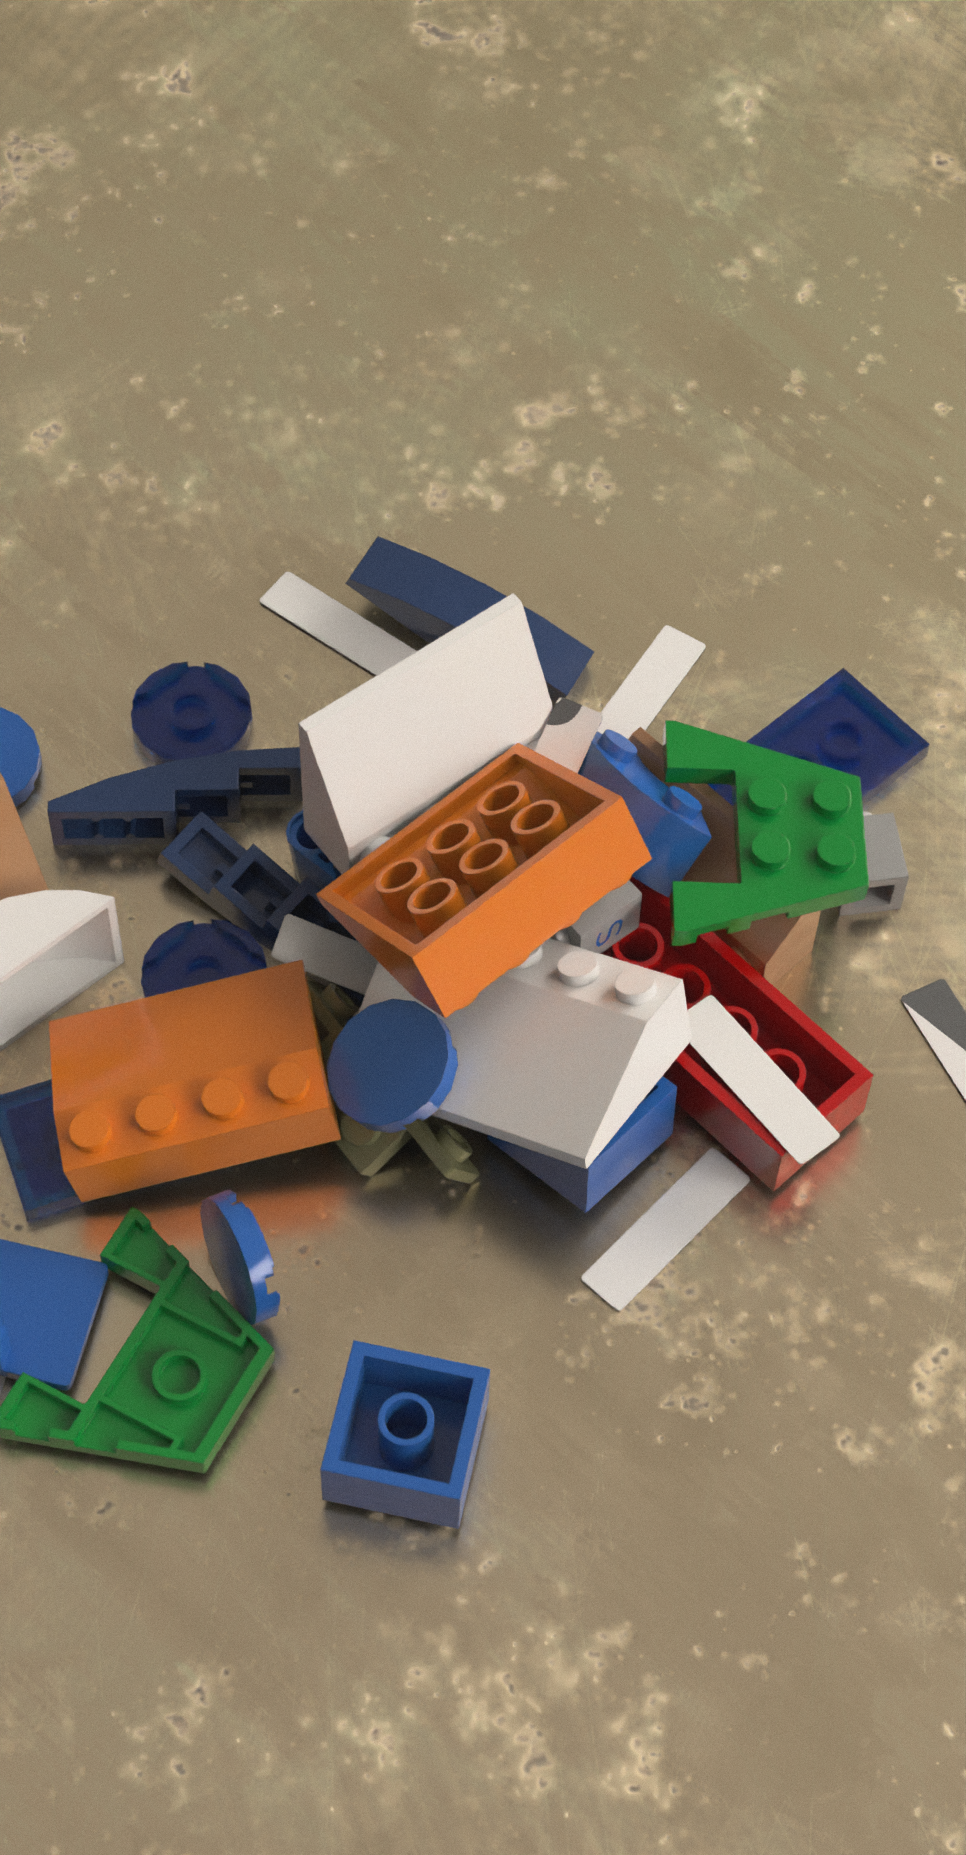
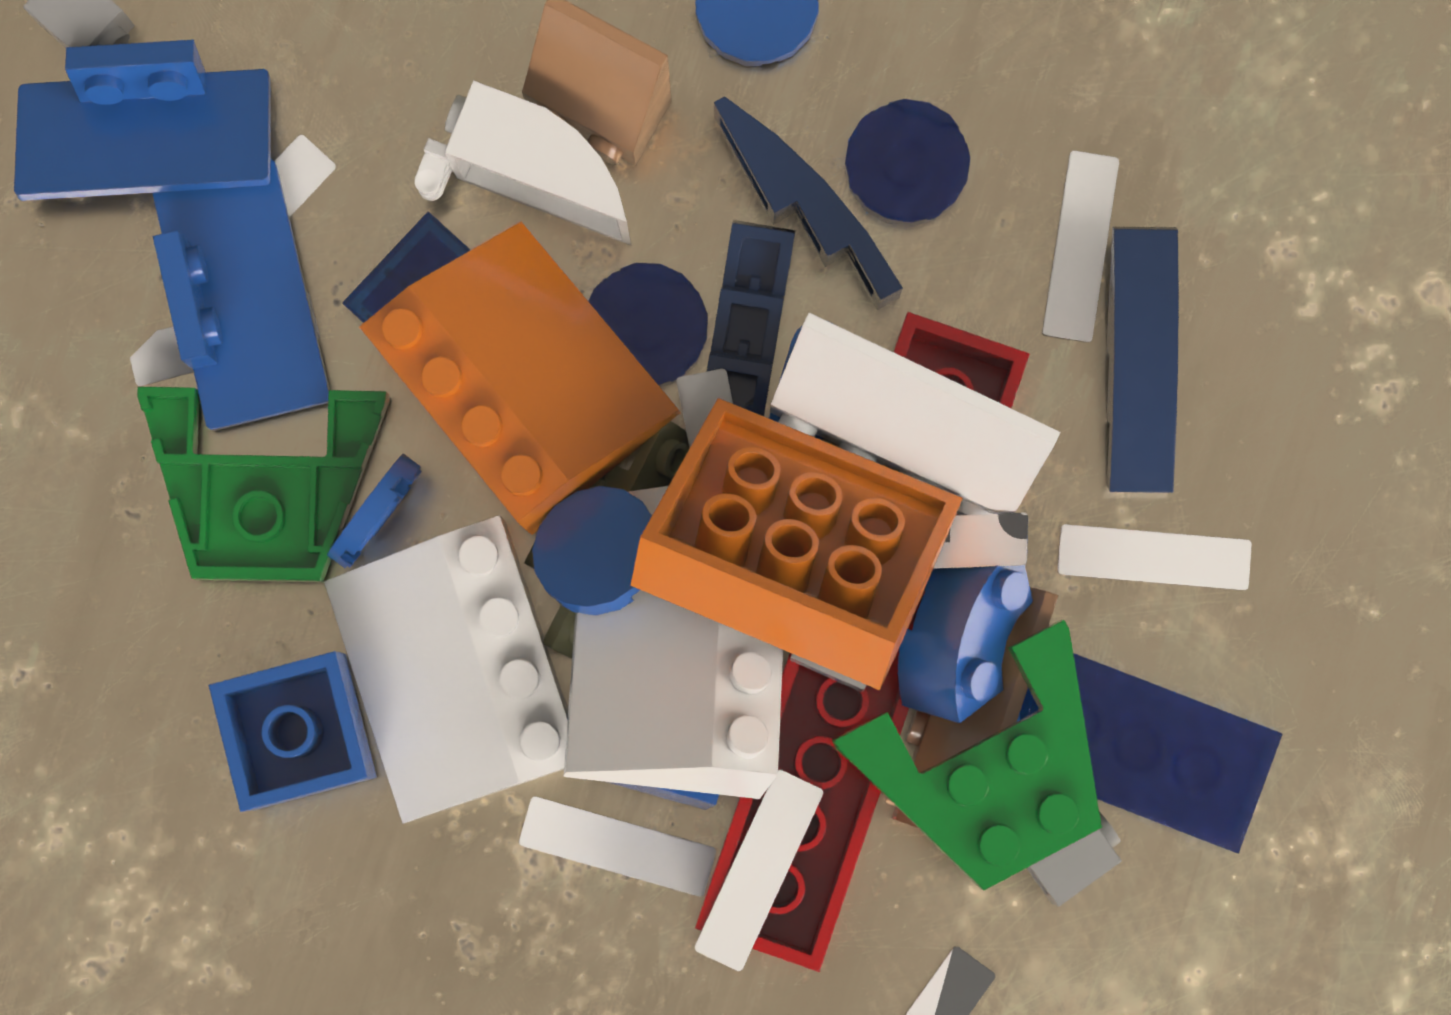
camera: 65 degrees right, 25 degrees up
none -> white slope [324,515,568,824]

